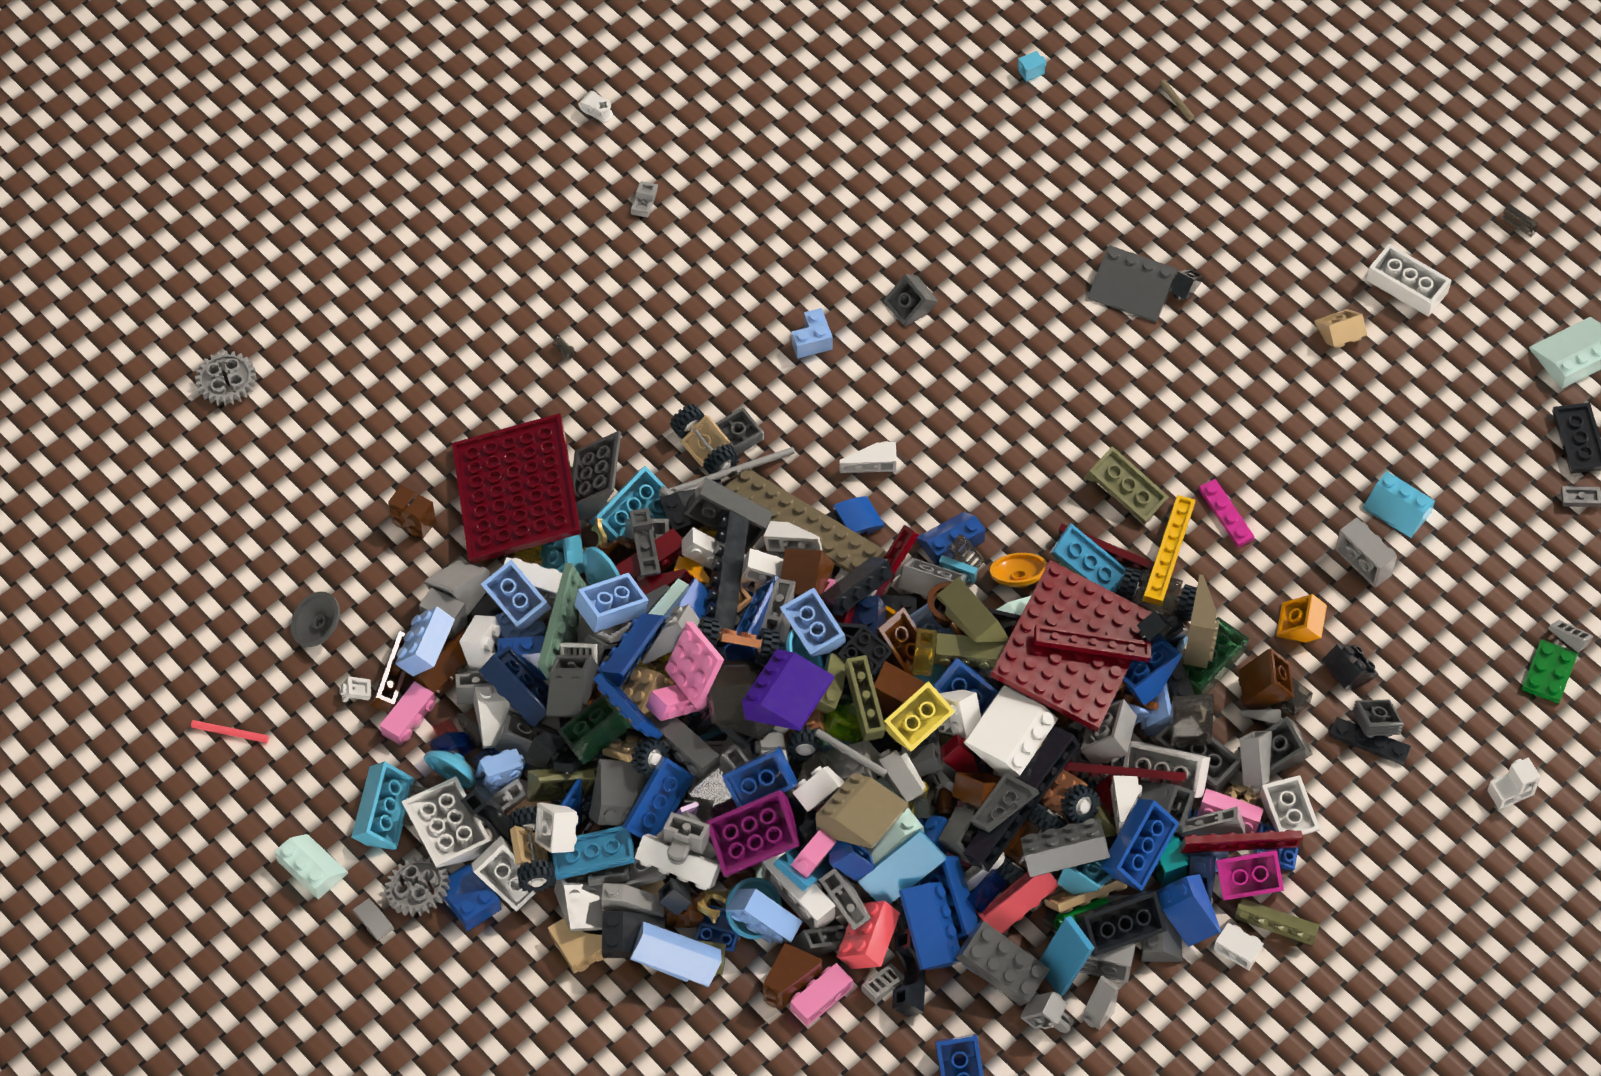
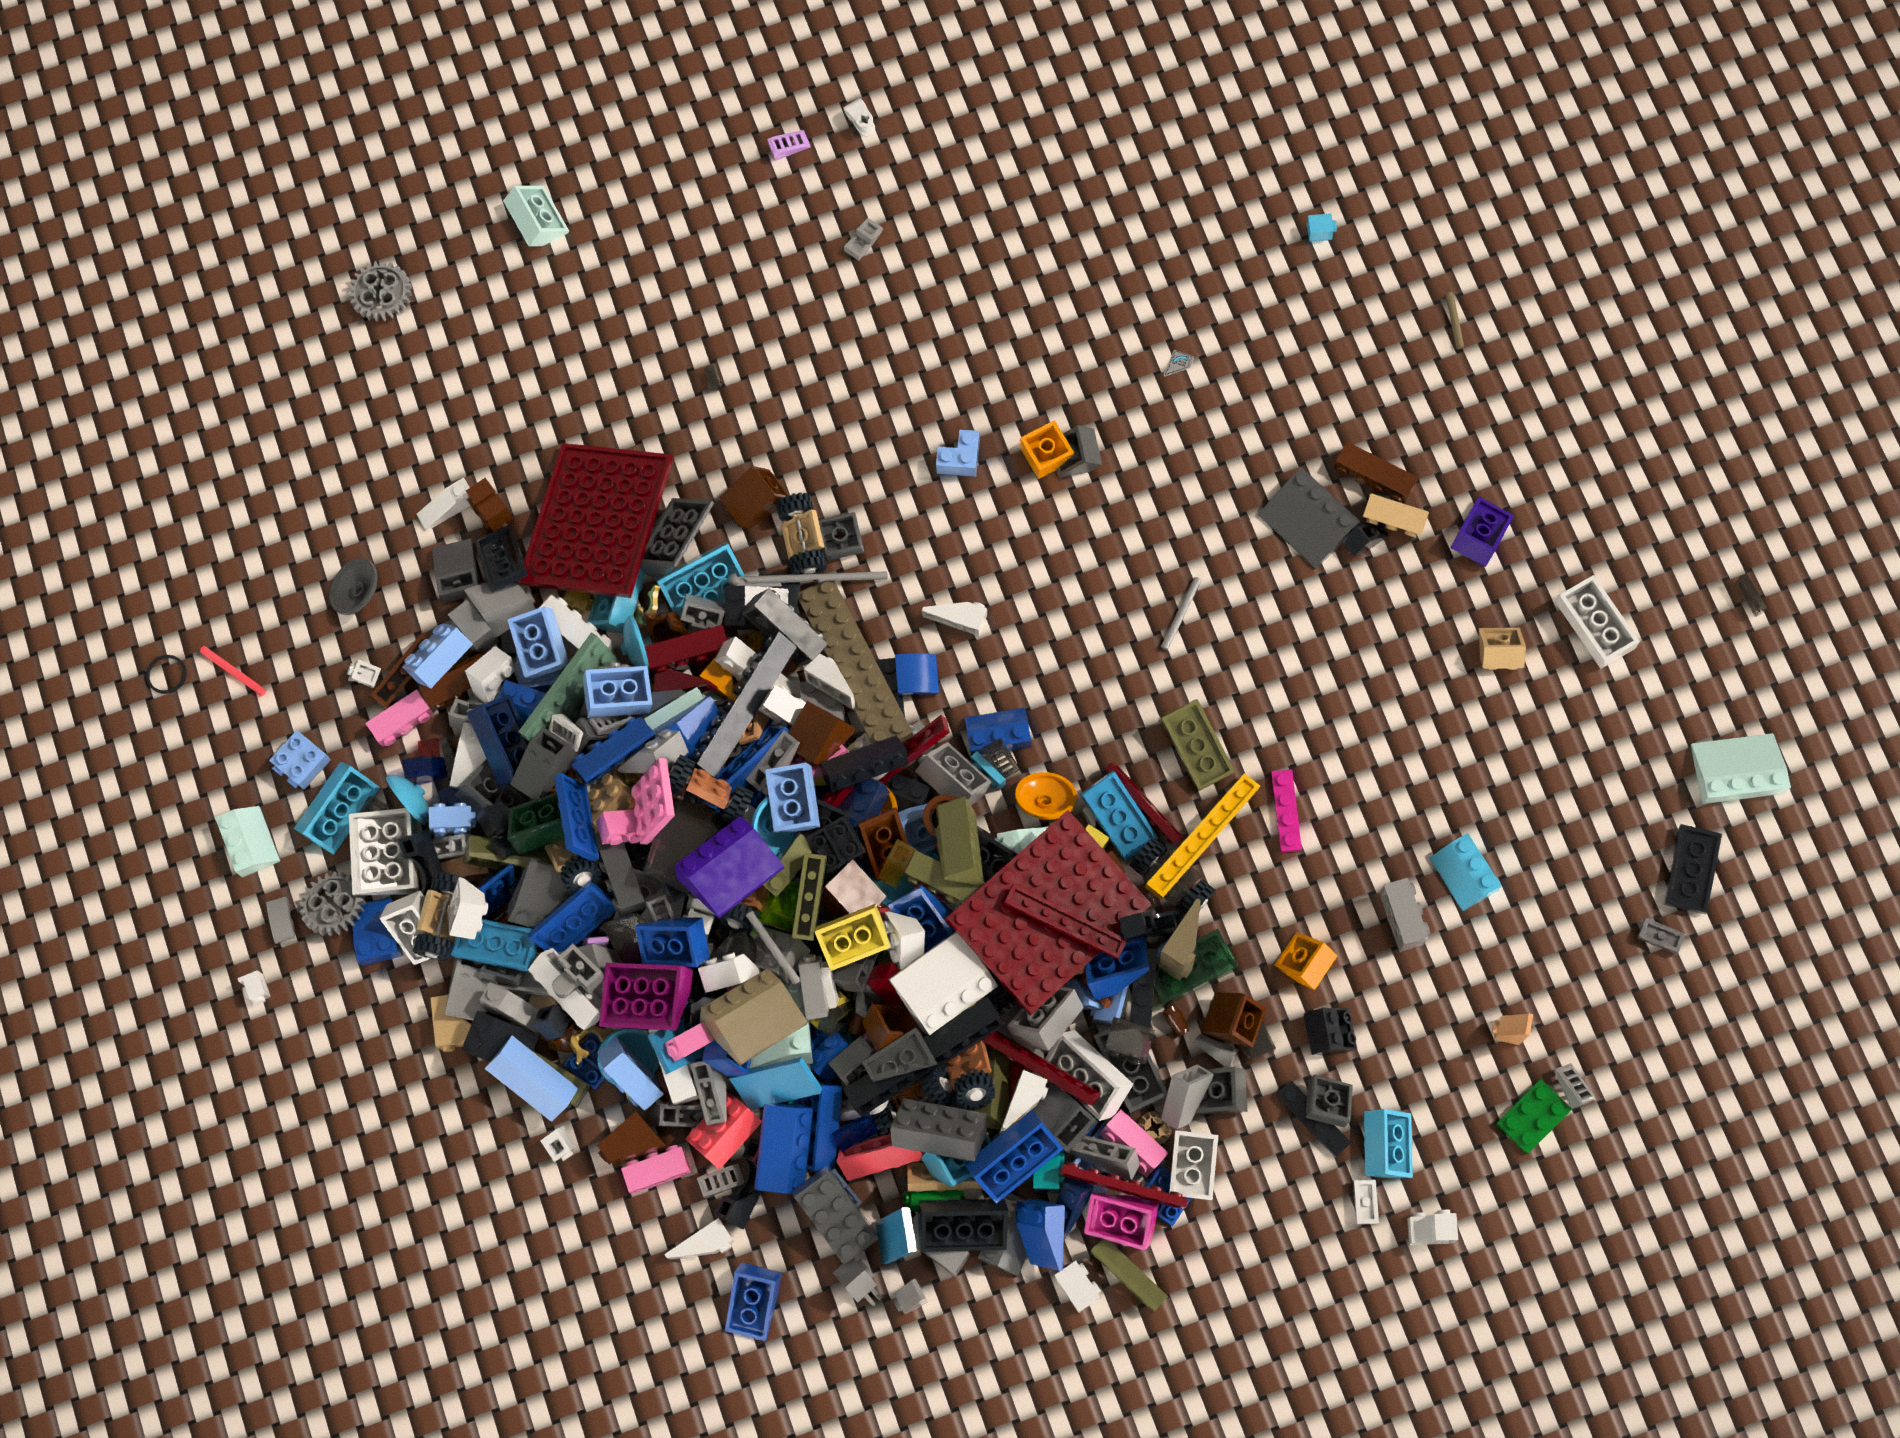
camera: 30 degrees right, 15 degrees up
dark grey slope [630,508,661,577] -> none
none -> black piece [146,655,187,694]
none -> white brick [238,971,271,1005]
none -> light blue brick [269,730,331,790]
none -> white slope [417,478,470,531]
none -> dark grey slope [432,538,481,603]
none -> black plate [475,524,528,592]
none -> light aqua slope [503,186,569,246]
none -> white brick [540,1126,576,1162]
none -> white slope [664,1218,734,1260]
none -> reddish brown slope [719,466,789,529]
none -> lavender slope [767,130,811,161]
none -> light orange slope [1019,420,1074,479]
none -> light grey bar [1161,577,1202,650]
none -> reddish brown cone [1162,1004,1189,1037]
none -> light grey sticker [1164,350,1194,376]
none -> reddish brown brick [1334,441,1418,504]
none -> white plate [1353,1180,1379,1225]
none -> tan slope [1363,494,1429,538]
none -> medium azure slope [1364,1109,1413,1178]
none -> dark purple slope [1450,497,1514,567]
none -> light nougat slope [1492,1013,1533,1045]

